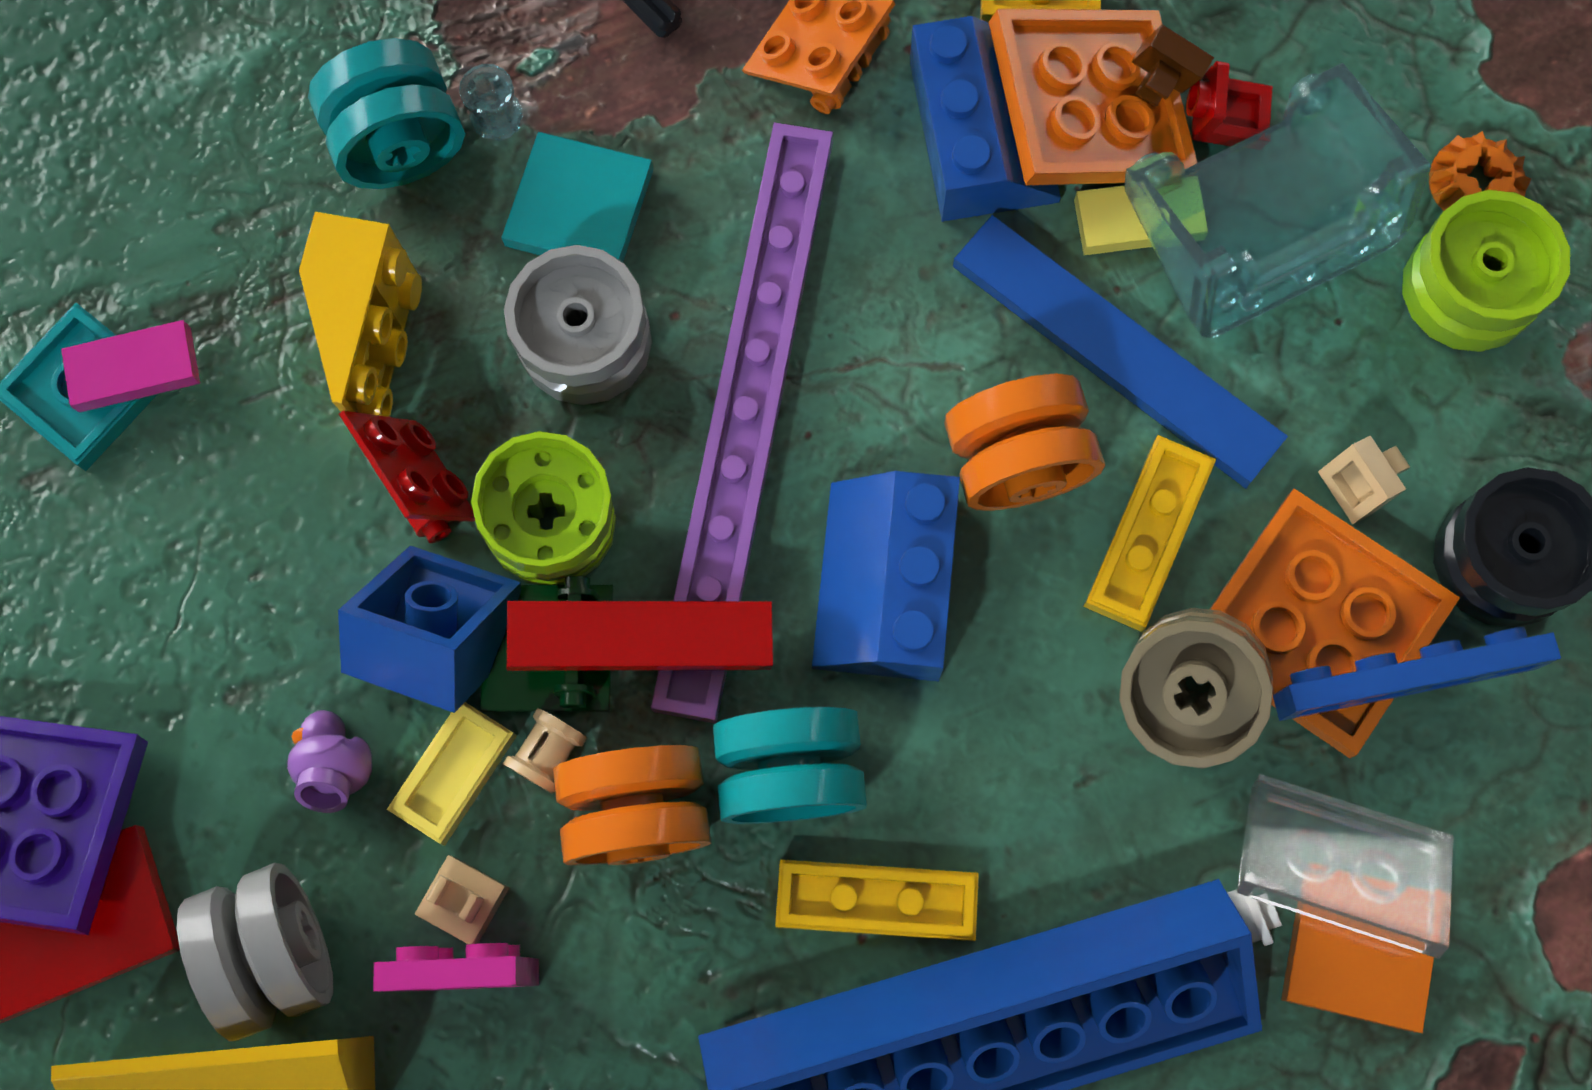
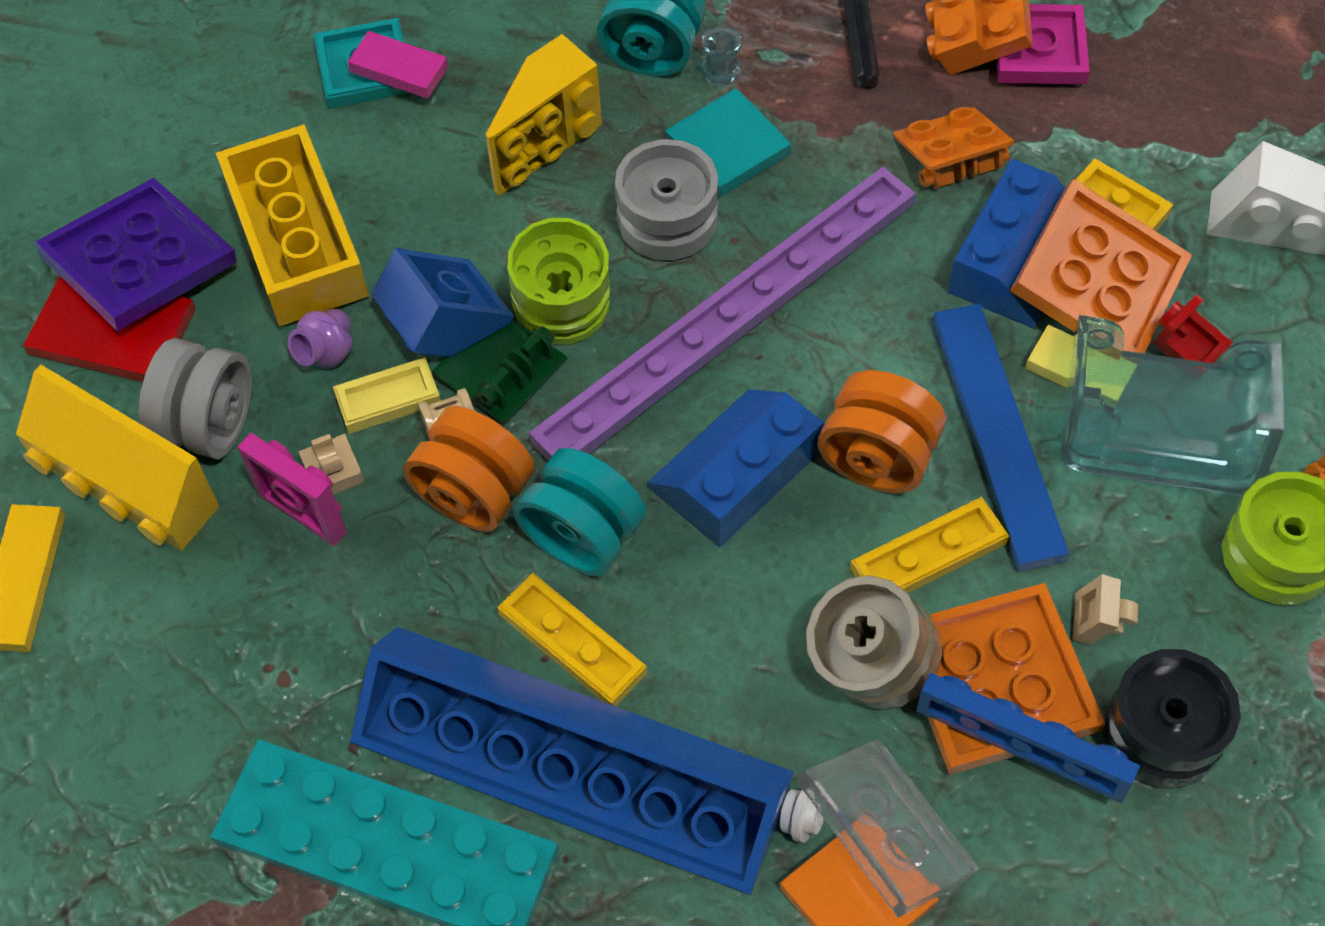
camera: 35 degrees right, 15 degrees down
red hinge [339,410,475,544] -> none
red tile [507,601,773,671] -> none
reddish brown tile [1132,24,1214,107] -> none
none -> yellow brick [216,124,369,327]

